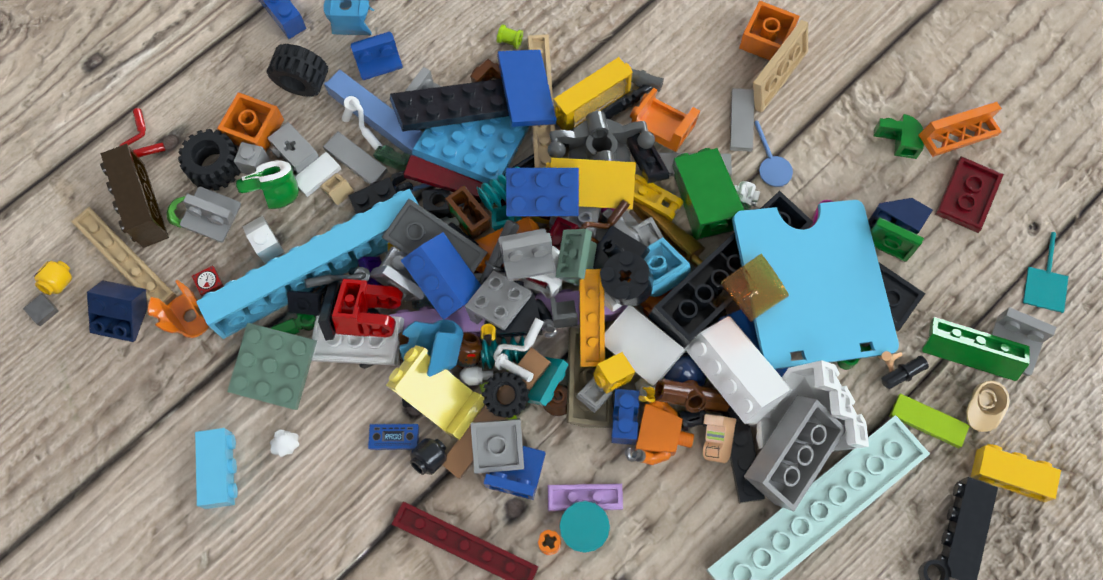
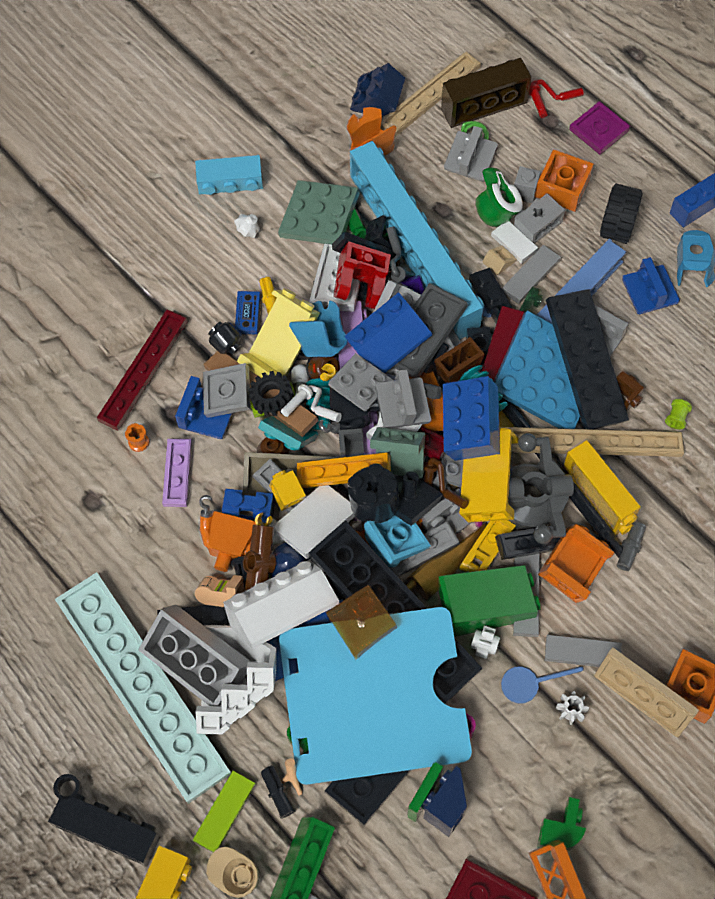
camera: 90 degrees right, 5 degrees down
flat silver tile [23,293,59,326] -> none
yellow head [34,261,72,295] -> none
black tyre [178,129,241,191] -> none
tile [192,266,224,297] -> none
white slope [243,215,284,264] -> none
white piece [342,96,383,152] -> none
blue tile [497,50,557,127] -> none
teal tile [560,500,610,553] -> none
none -> yellow axle [259,276,277,314]
none -> white gear [556,691,589,725]
none -> magenta plate [569,101,630,155]

